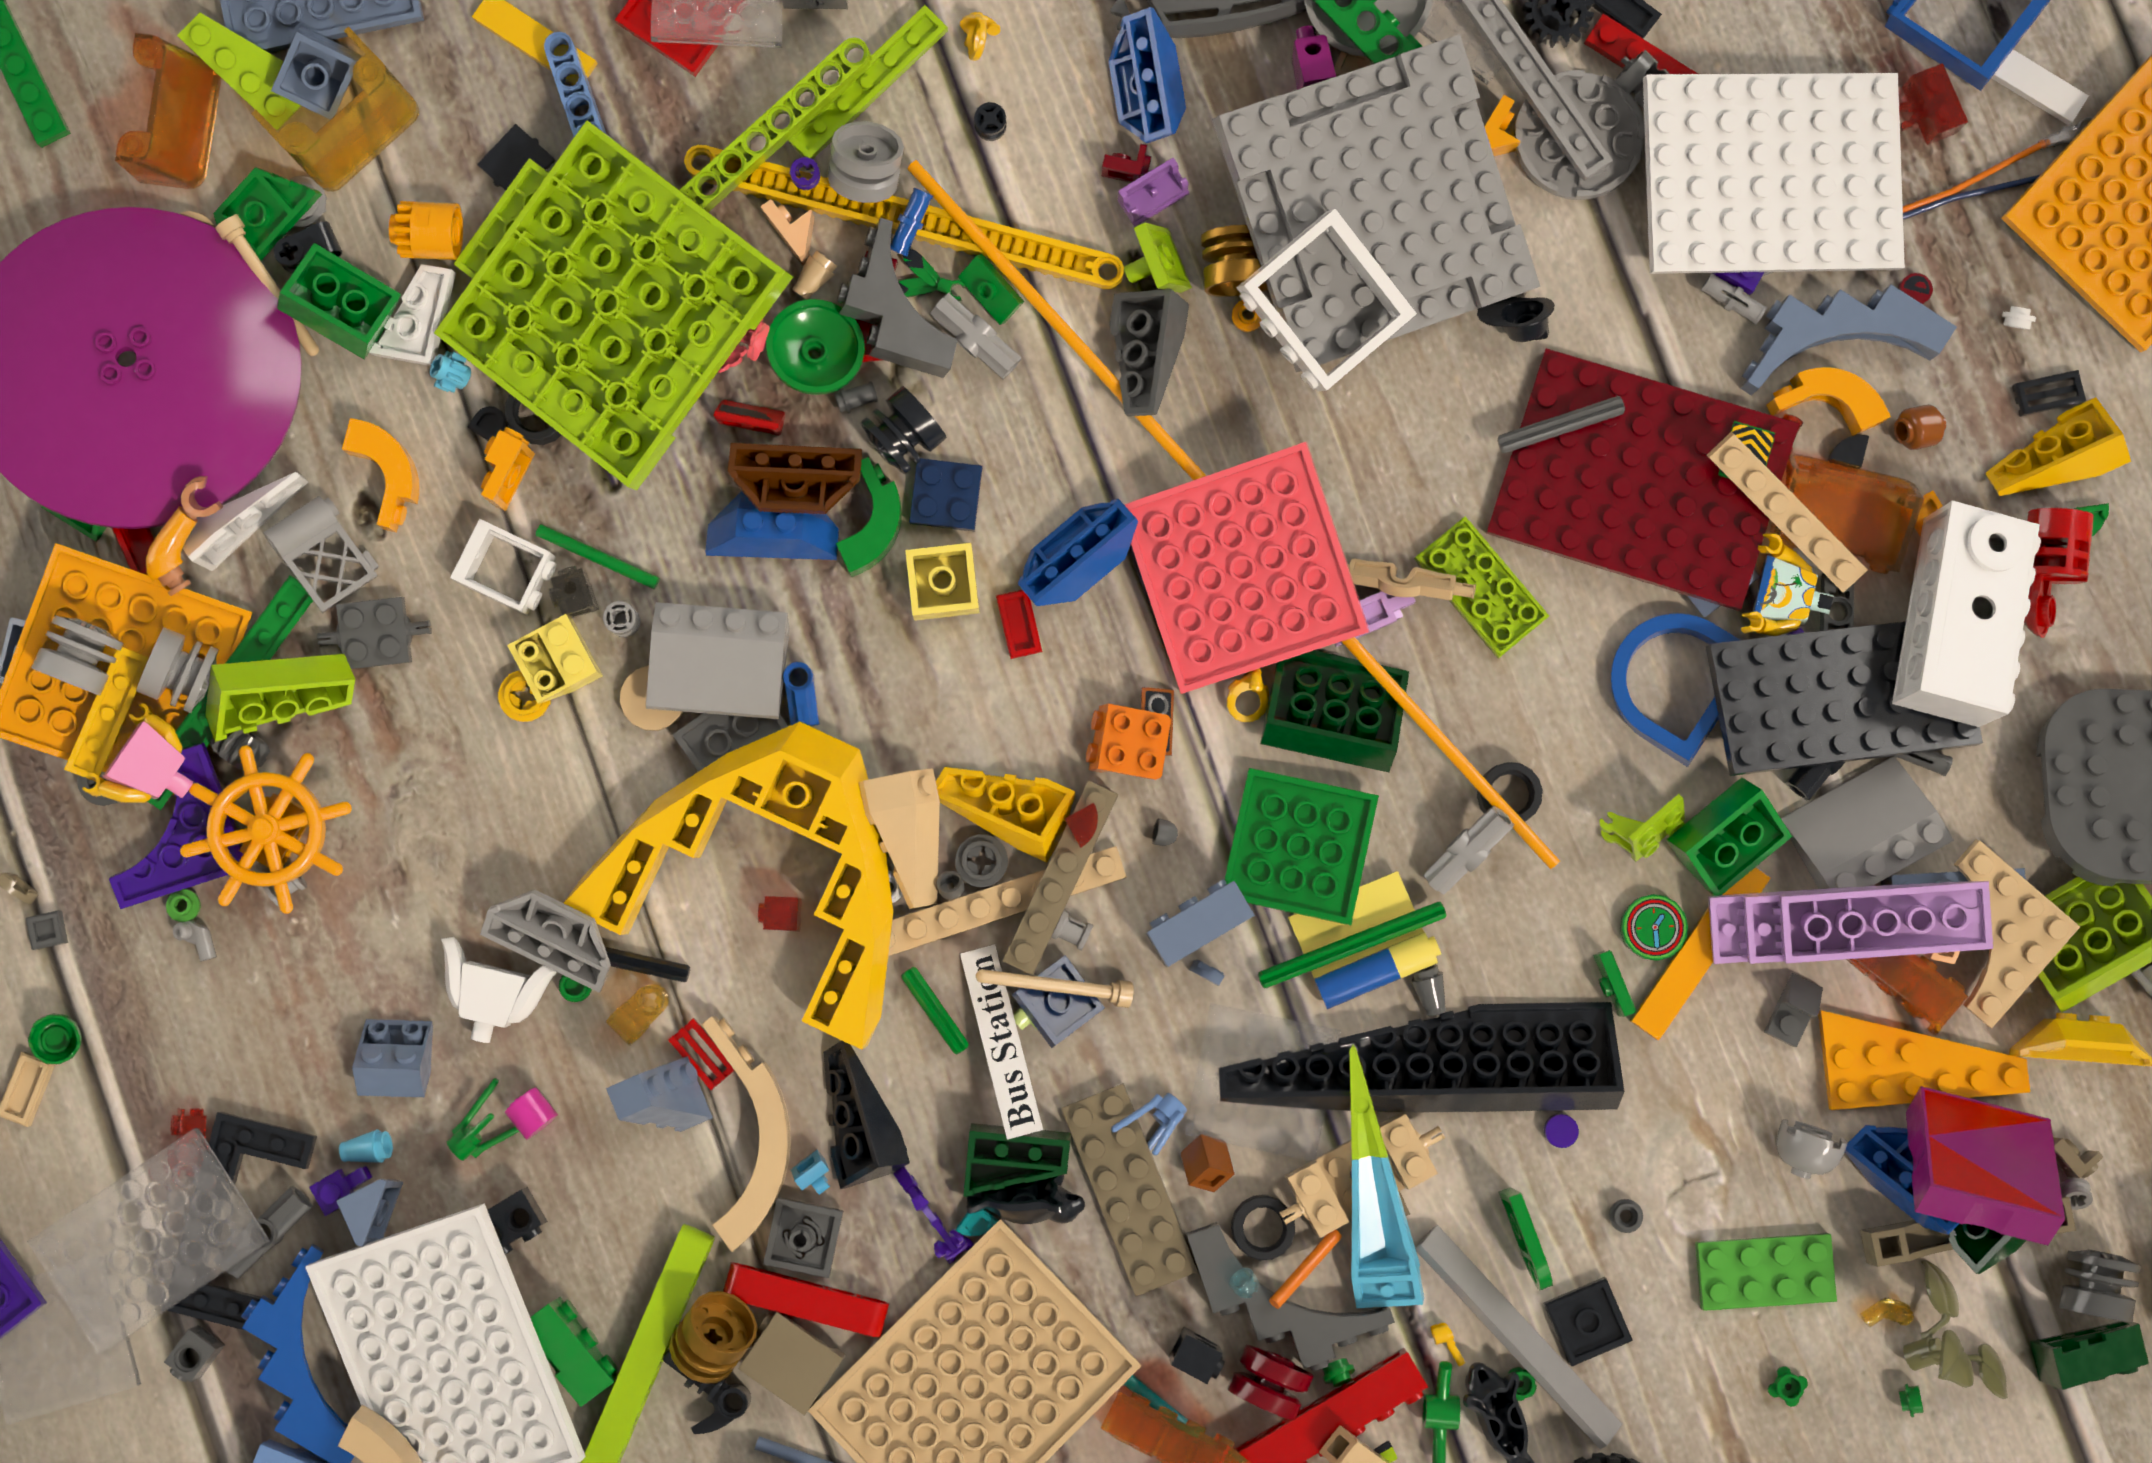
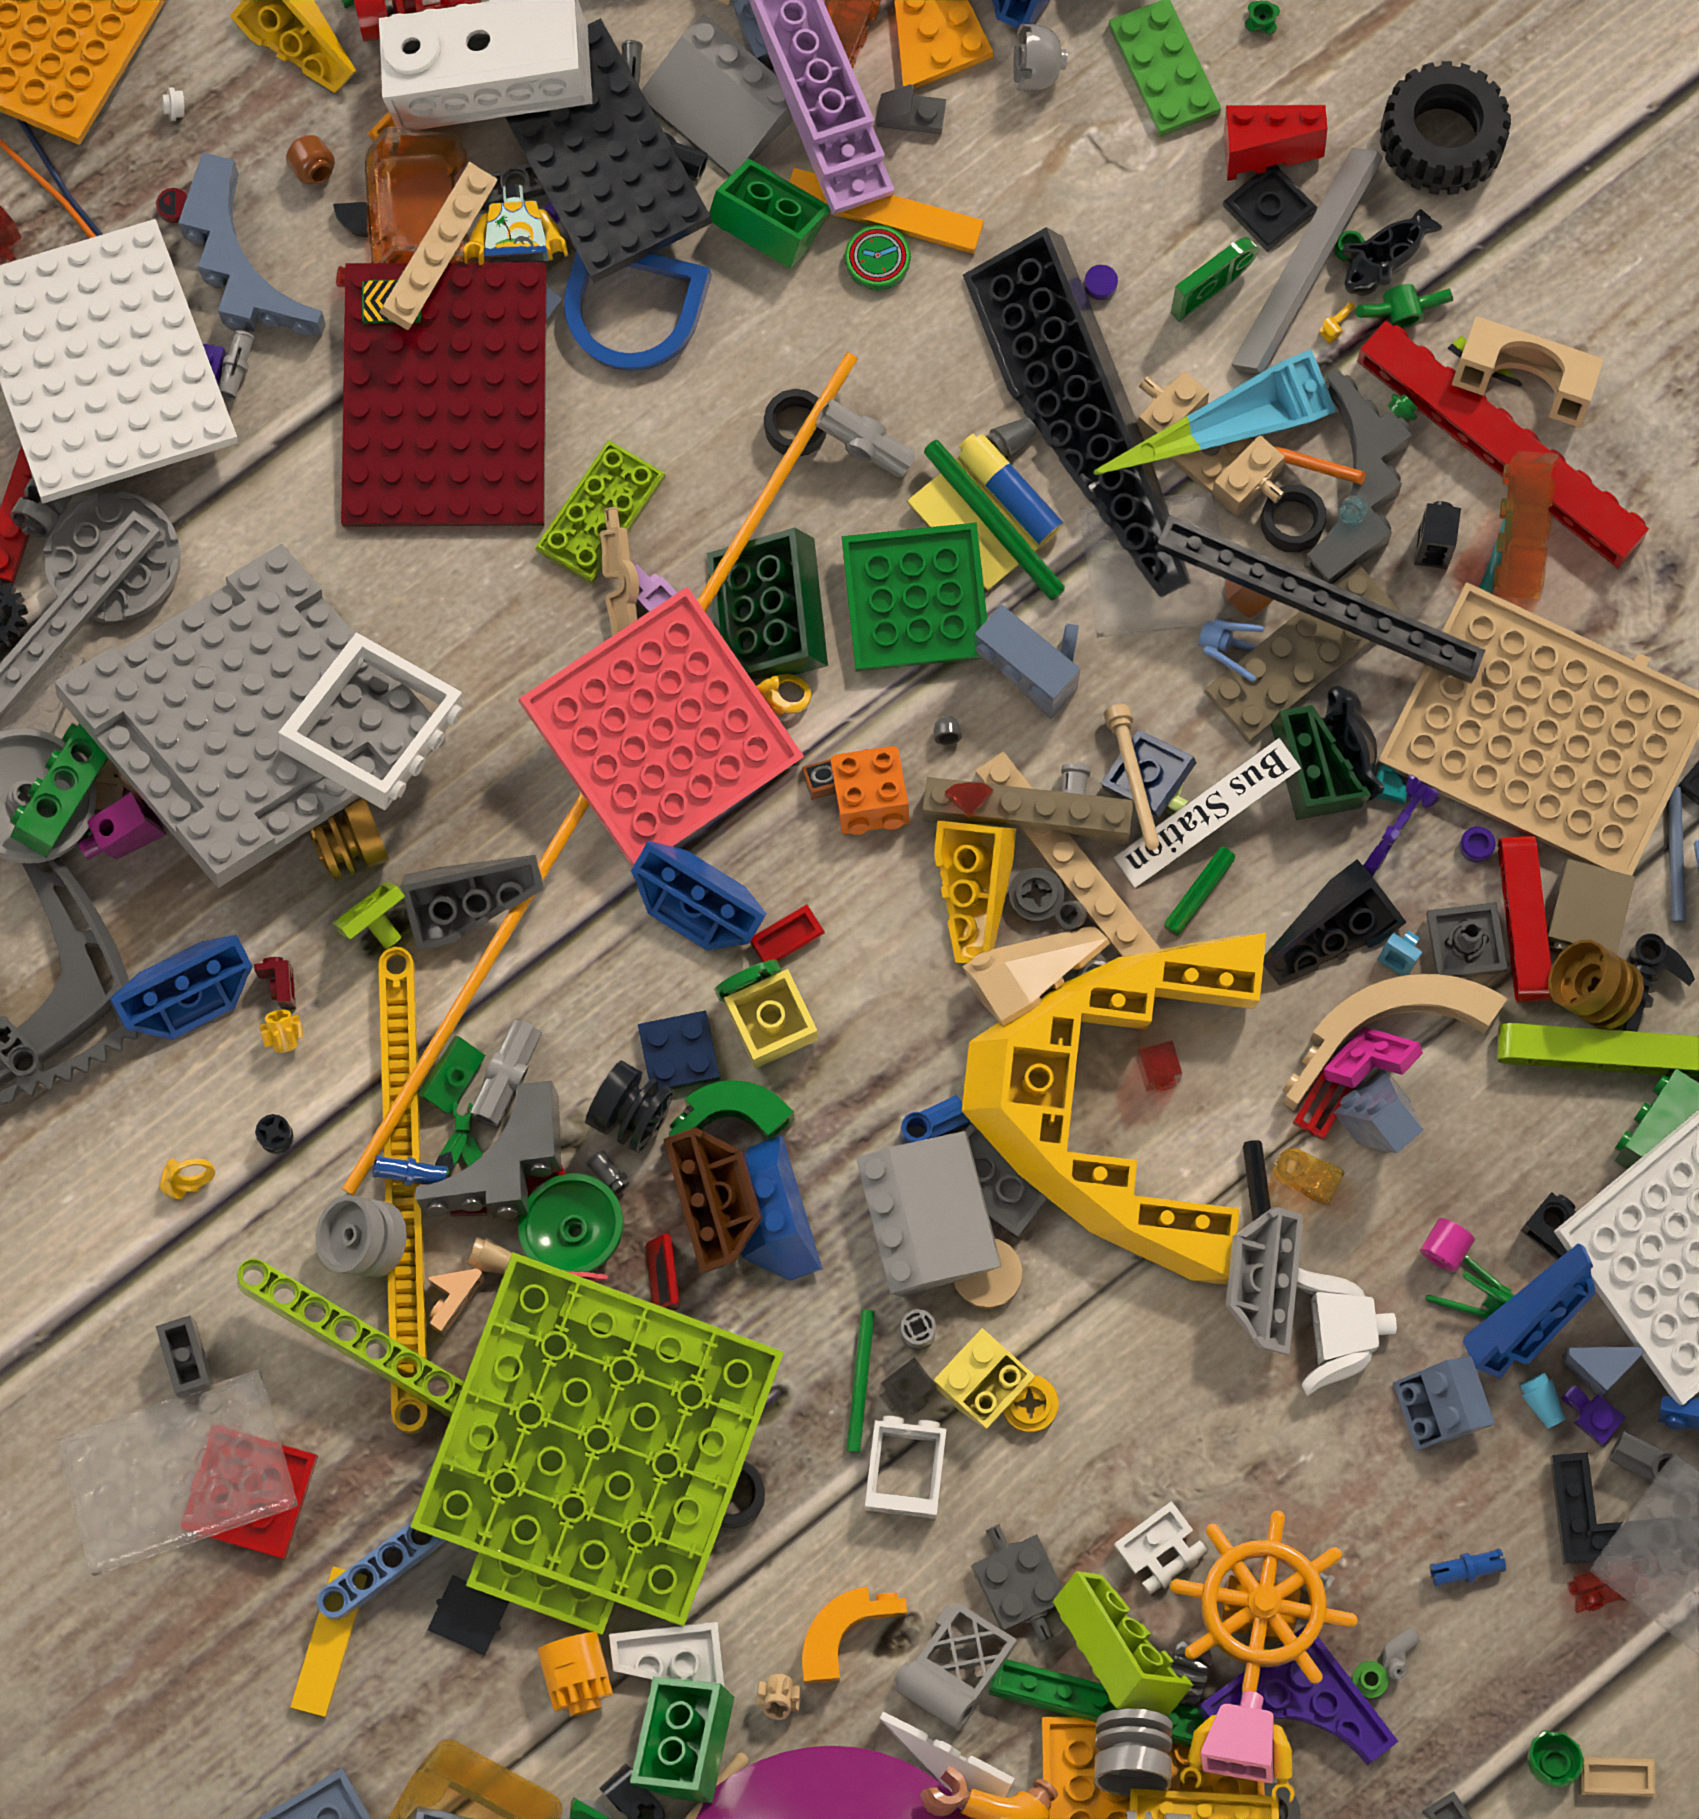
camera: 105 degrees left, 10 degrees down
medium azure gear [430,351,471,393] -> none
black tile [467,406,508,441] -> none
light orange plate [481,427,535,511] -> none
green plate [559,975,592,1002] -> none
lime plate [788,5,948,159] -> none
dark purple bush [790,157,820,190] -> none
medium lavender hinge [1118,157,1190,227] -> none
dark red wheel [1227,1344,1314,1420] -> none
light orange plate [1232,300,1262,332] -> none
black piece [1477,297,1555,342] -> none
light orange slope [1484,95,1520,156] -> none
dark grey axle [1497,396,1625,453] -> none
green plate [1593,950,1636,1017] -> none
lime plate [1599,794,1685,862] -> none
dark grey plate [1609,1199,1643,1233] -> none
light orange arch [1766,367,1891,436] -> none
black tile [2012,370,2086,417] -> none
none -> yellow gear [259,1009,305,1053]
none -> green tile [714,959,782,1002]
none -> tan gear [756,1674,801,1720]
none -> white plate [1113,1501,1208,1595]
none -> black plate [1155,515,1485,684]
none -> red wedge [1224,105,1328,181]
none -> dark pink plate [1323,1027,1423,1088]
none -> blue pin [1430,1548,1506,1587]
none -> dark purple tile [1460,826,1496,863]
none -> blue wedge [1463,1243,1596,1378]

